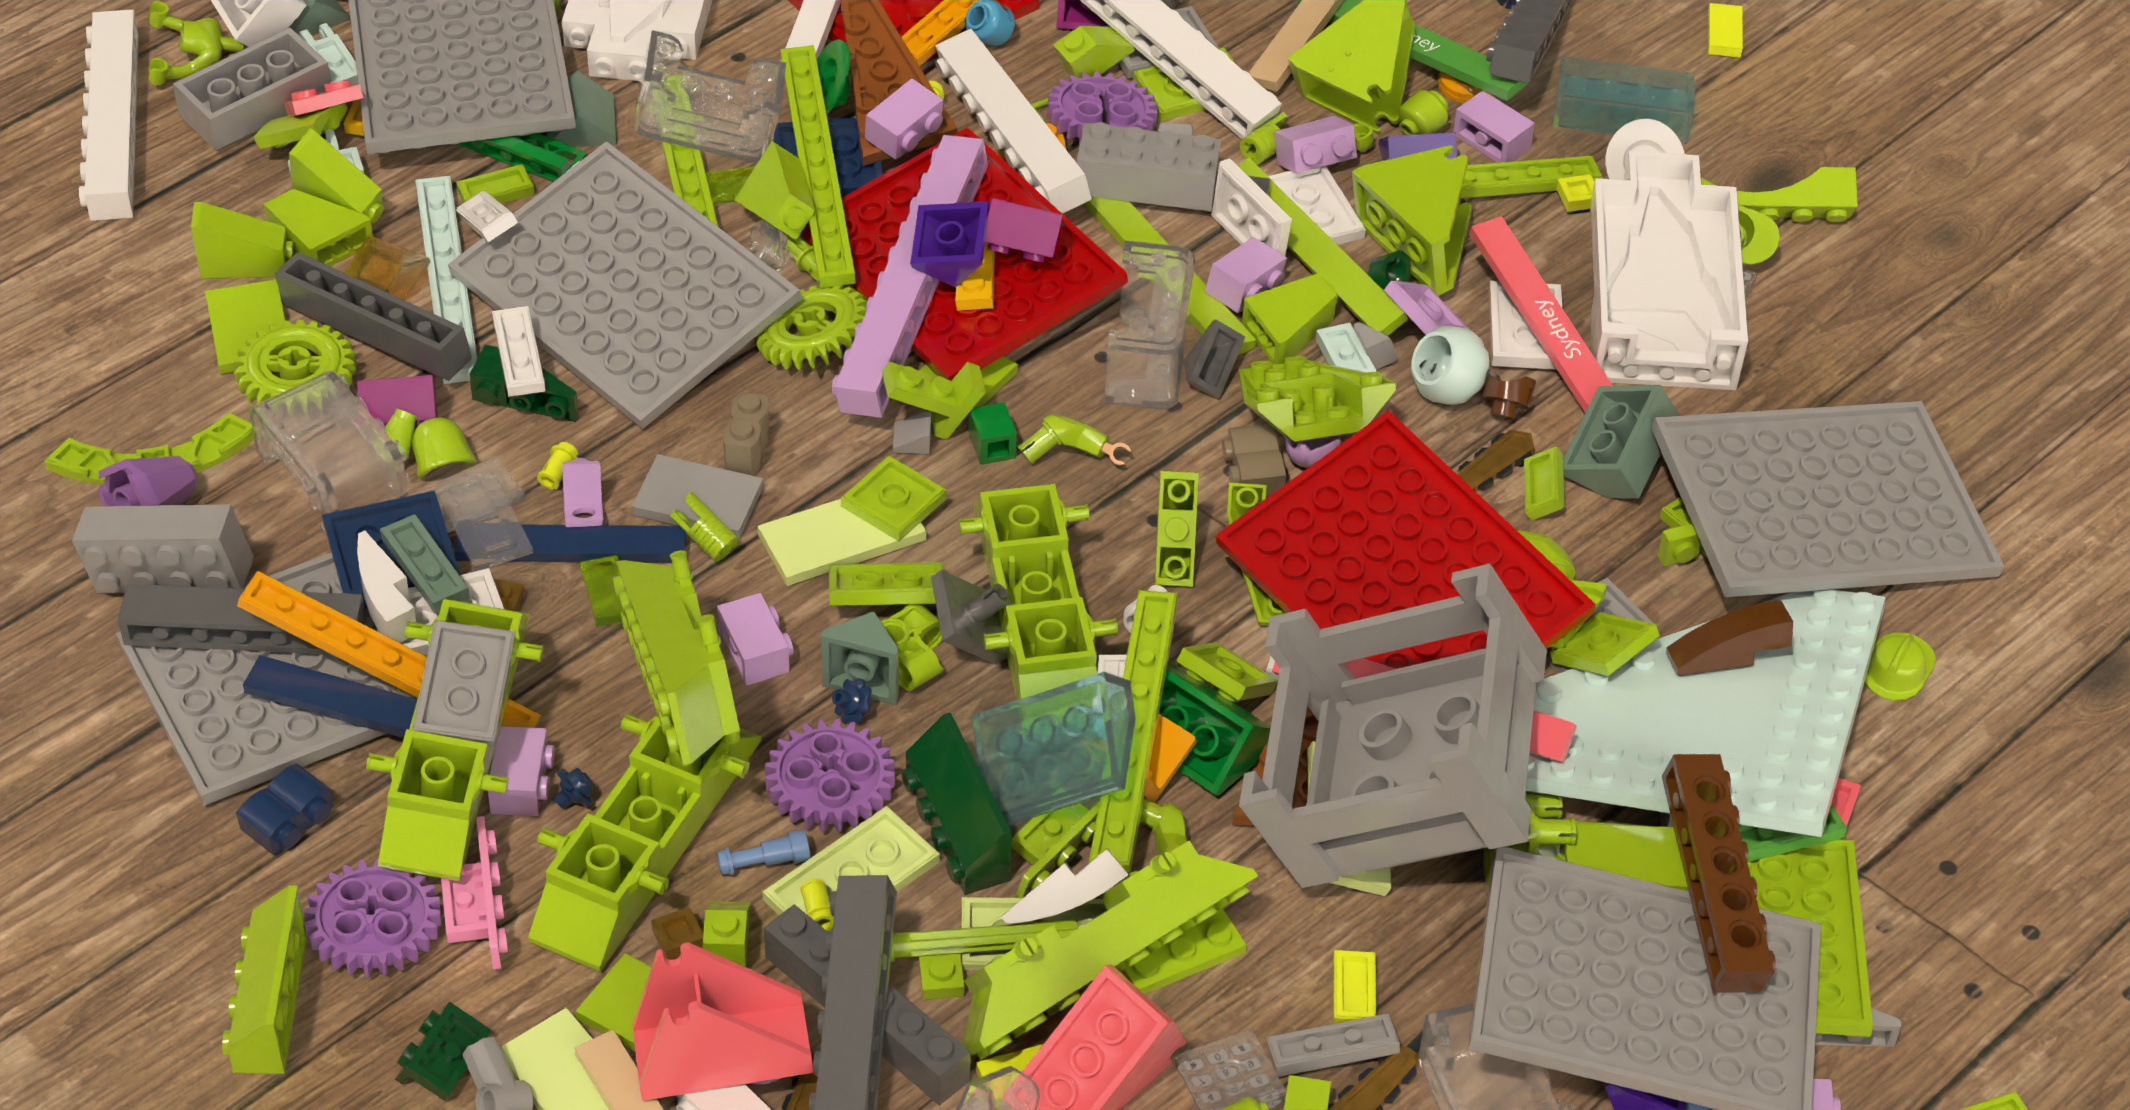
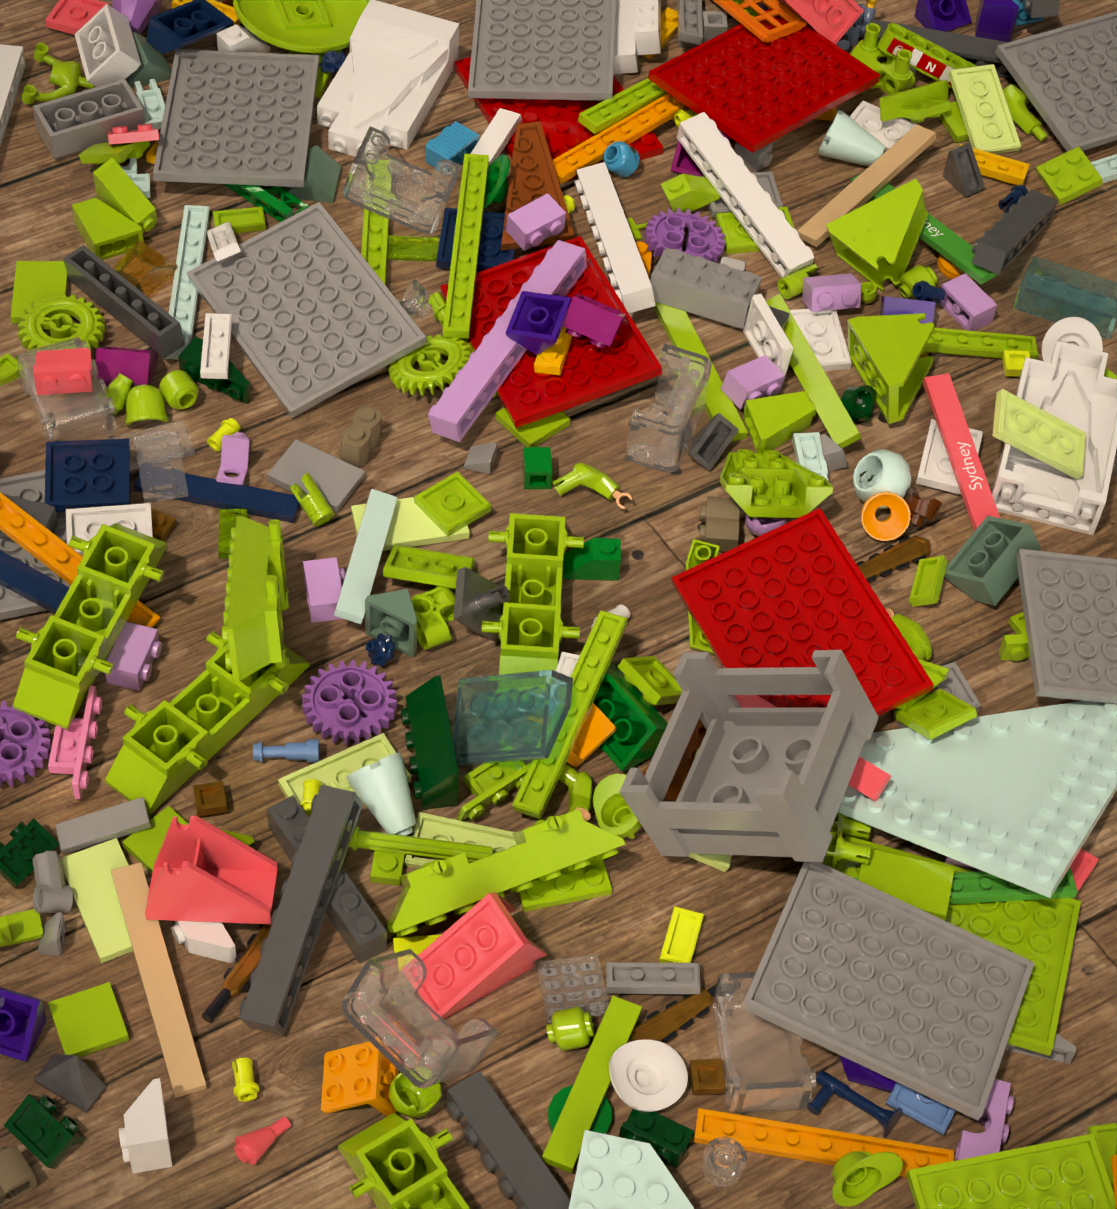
camera: 10 degrees right, 5 degrees up
lime slope [191,202,295,279] -> none
white slope [357,531,416,643] -> none
sand green plate [380,514,470,614] -> none
light grey tile [412,620,516,747] -> none
dark blue plant [553,768,595,809] -> none
lime slope [703,901,751,968] -> none
lime slope [735,141,815,240] -> none
lime bracket [882,361,986,440] -> none
white slope [1001,848,1129,924] -> none
lime slope [1155,471,1199,587] -> none
lavender tile [1384,281,1468,335] -> none
reddish brown brick [1661,754,1776,993] -> none
reddish brown slope [1666,600,1794,676] -> none
none -> coral bracket [33,348,93,395]
none -> light grey tile [55,797,152,855]
none -> lime head [159,370,199,410]
none -> light aqua tile [334,489,398,624]
none -> light aqua cone [346,752,417,836]
none -> dark azure brick [425,121,479,175]
none -> green slope [563,538,621,581]
none -> lime piece [593,773,642,839]
none -> light orange piece [861,492,911,541]
none -> dark blue pin [912,281,945,303]
none -> yellowish green tile [992,389,1086,479]

